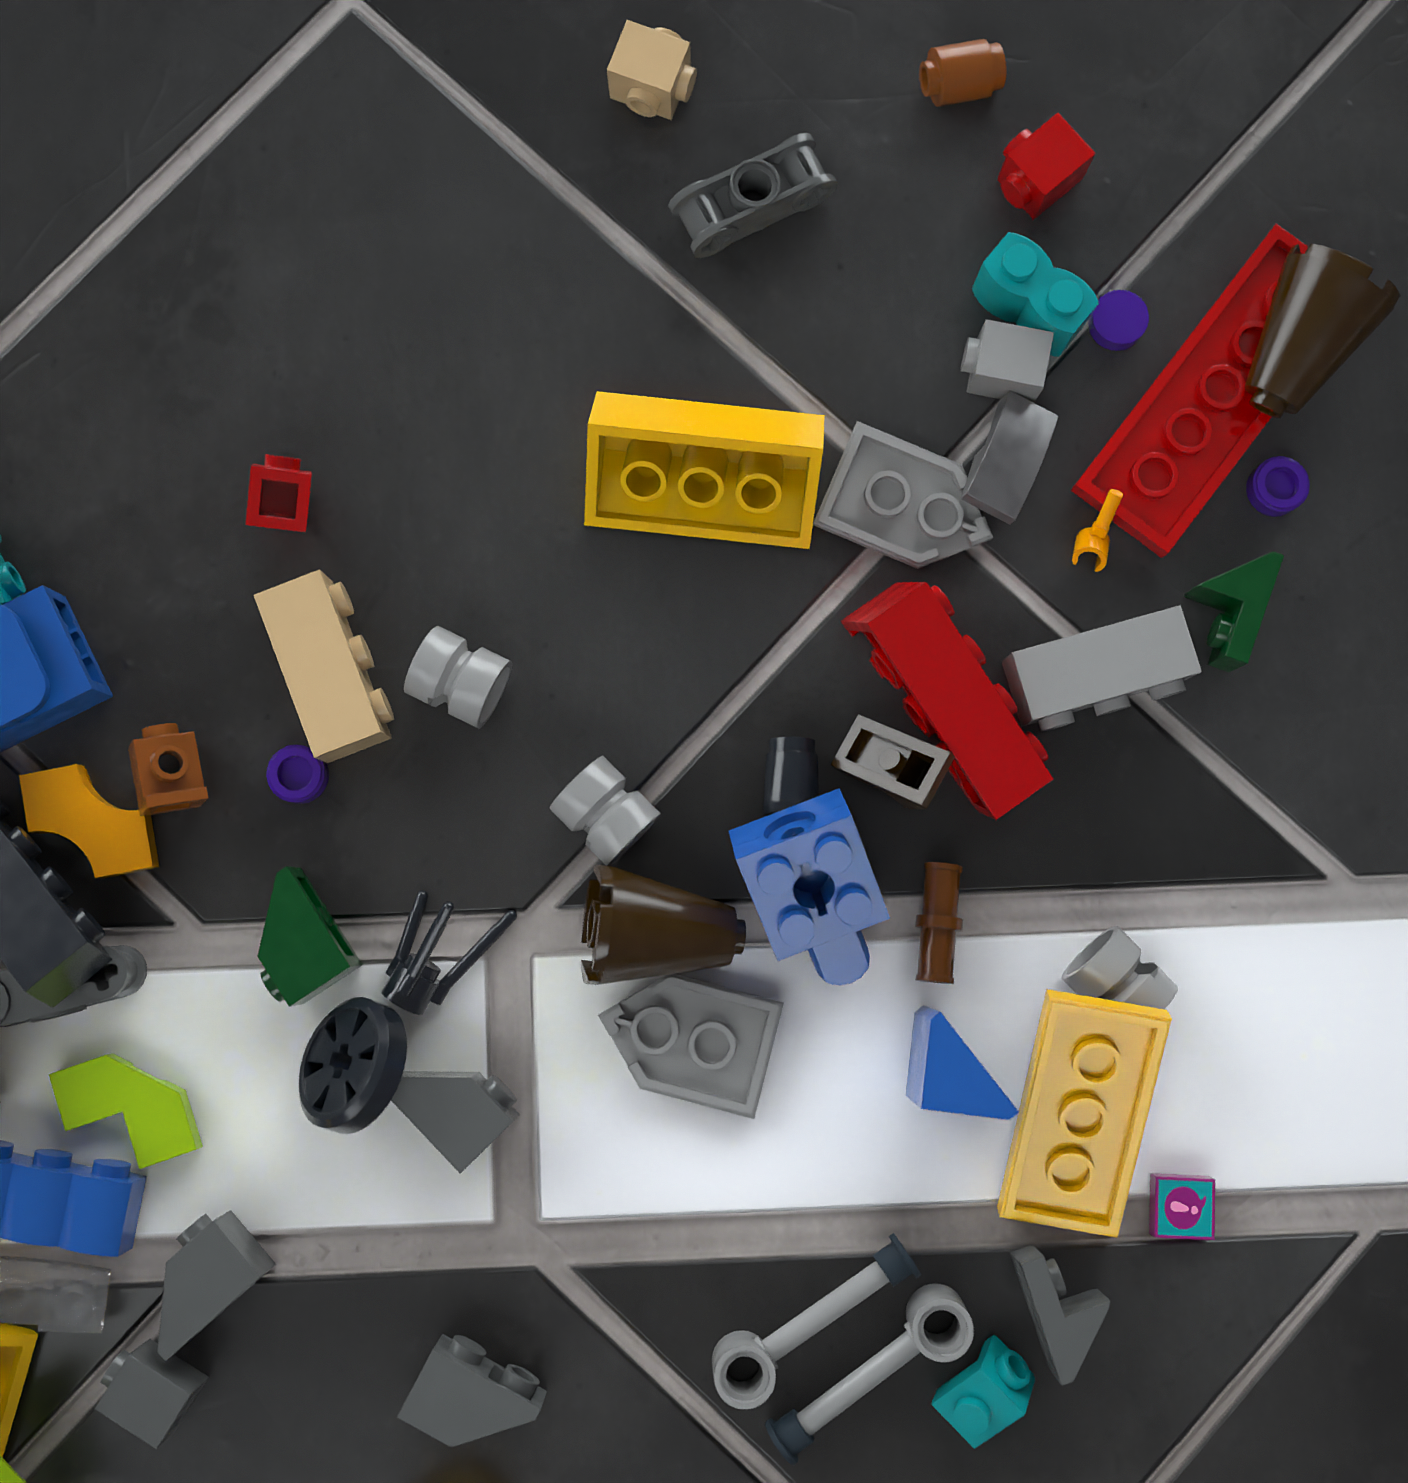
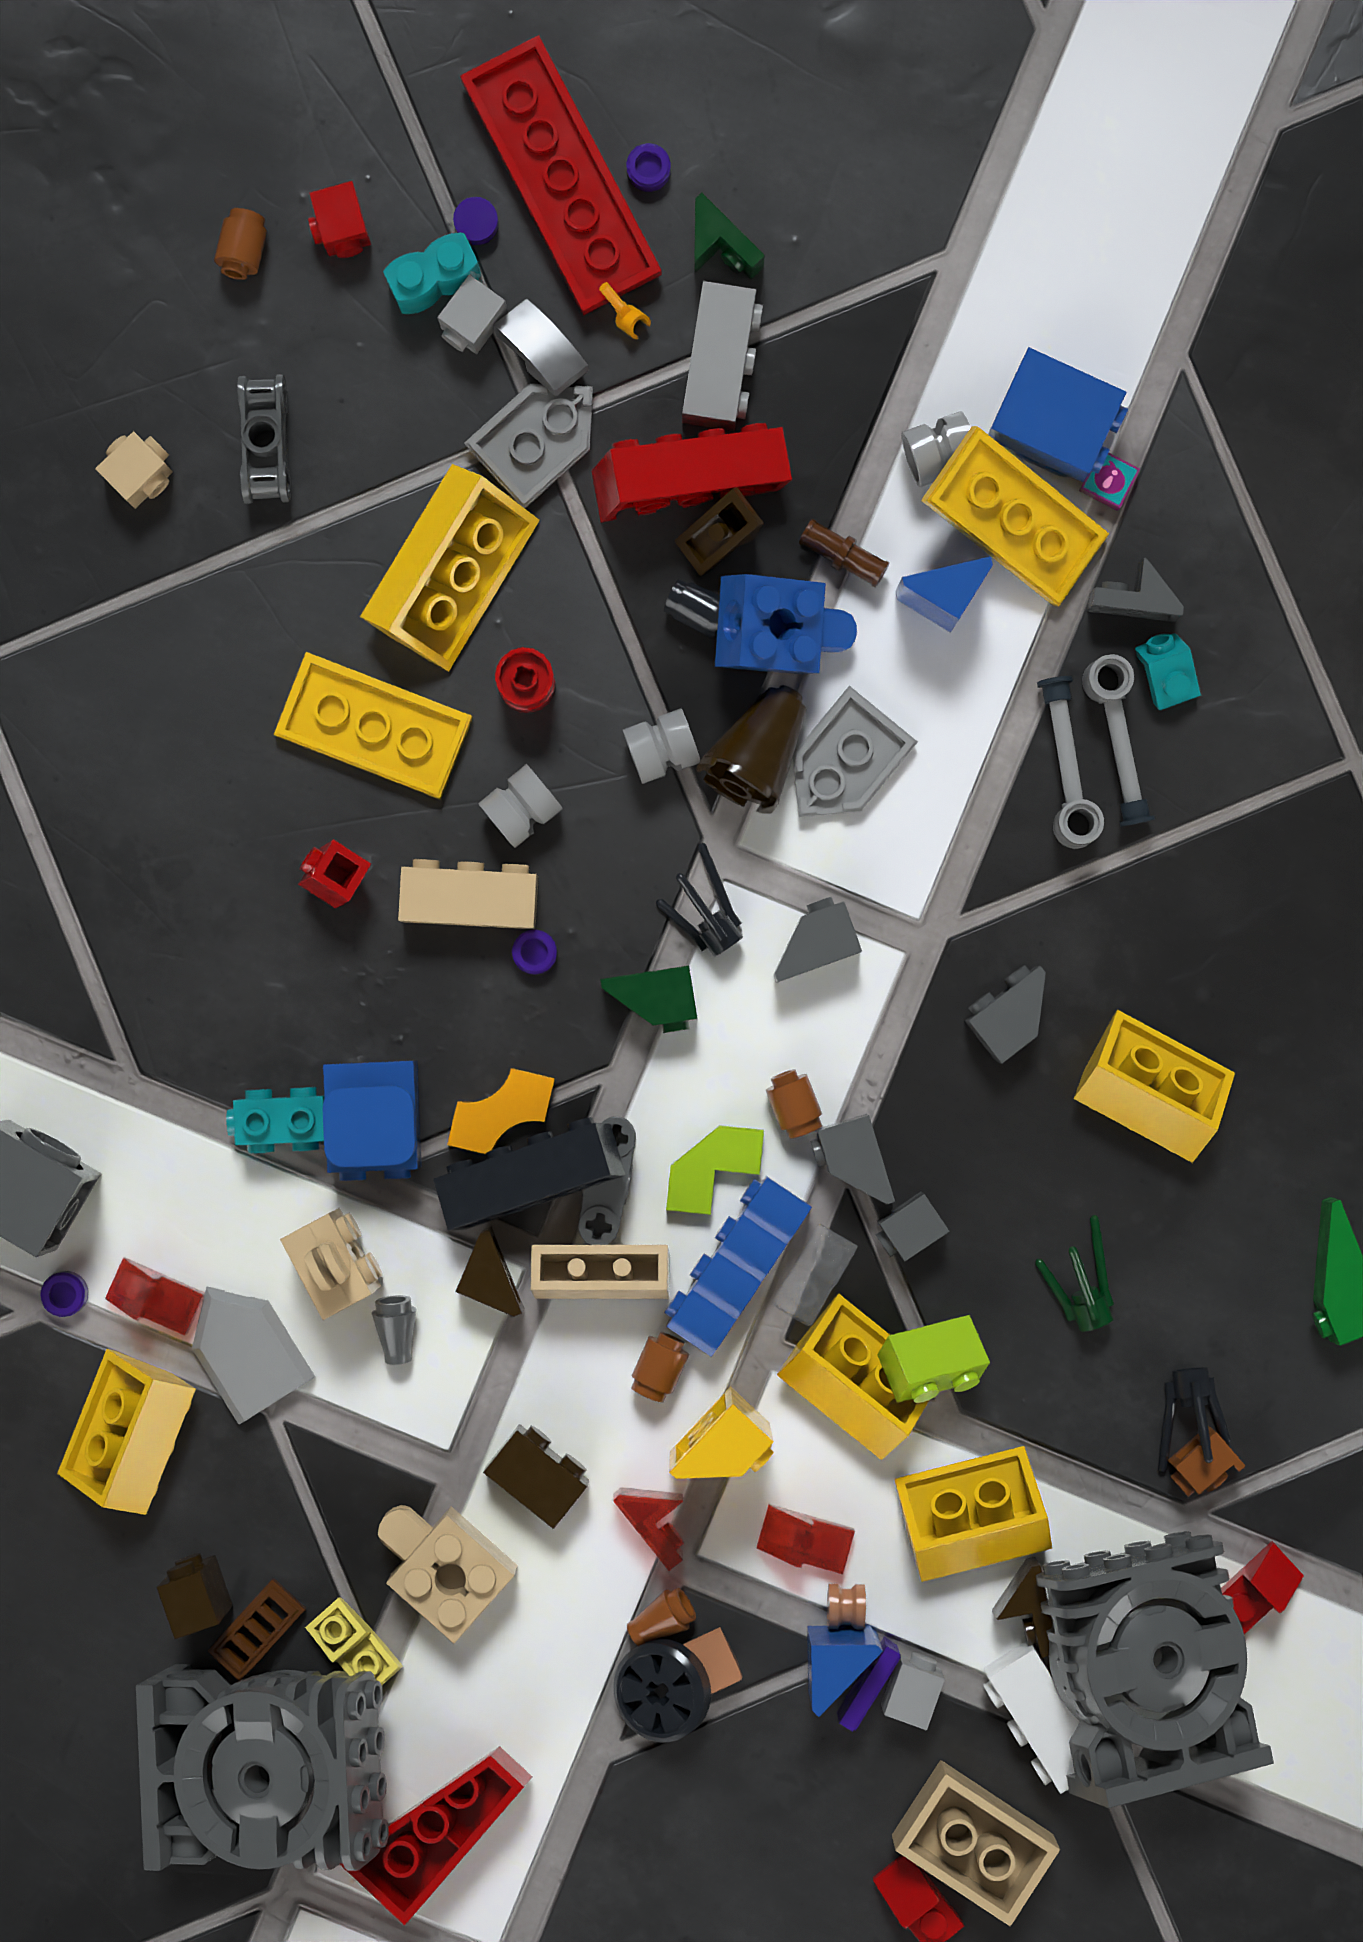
camera: 65 degrees left, 5 degrees up
dark orange brick [128,723,208,816] -> none
black wheel [299,997,407,1134] -> none
dark brown cone [1245,244,1400,419] -> none
none -> yellow tile [274,652,473,800]
none -> red wheel [495,647,556,713]
none -> dark orange brick [765,1069,823,1139]
none -> blue brick [988,347,1128,482]

